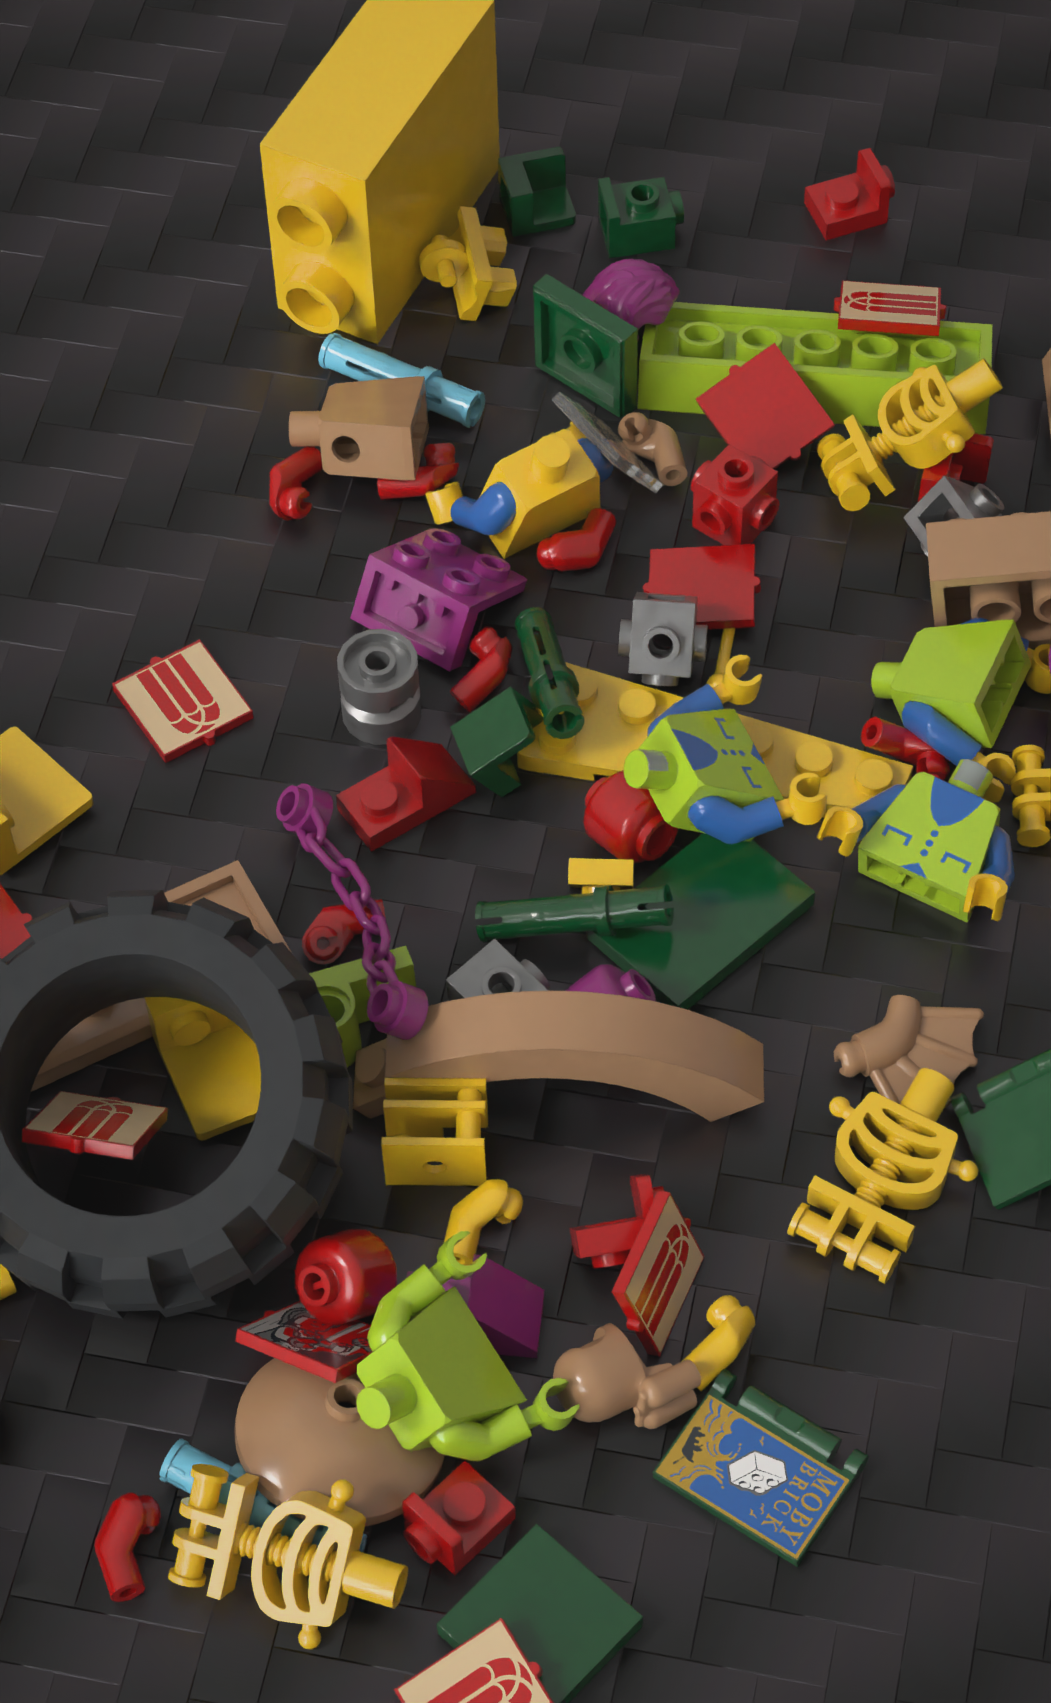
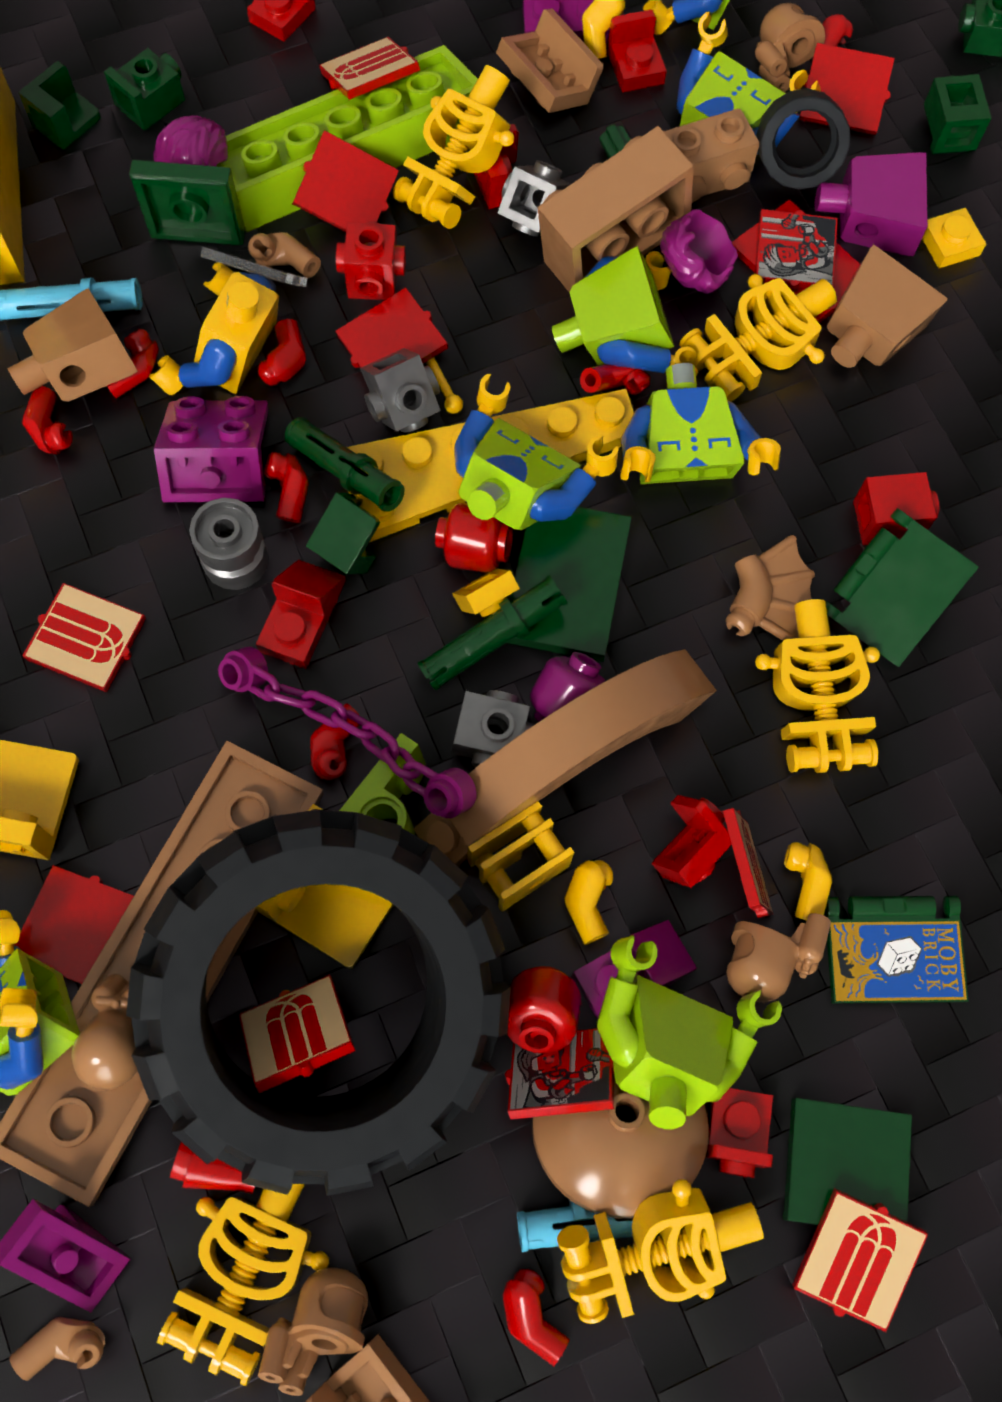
camera: 40 degrees left, 15 degrees up
yellow hips [419,206,517,321] -> none

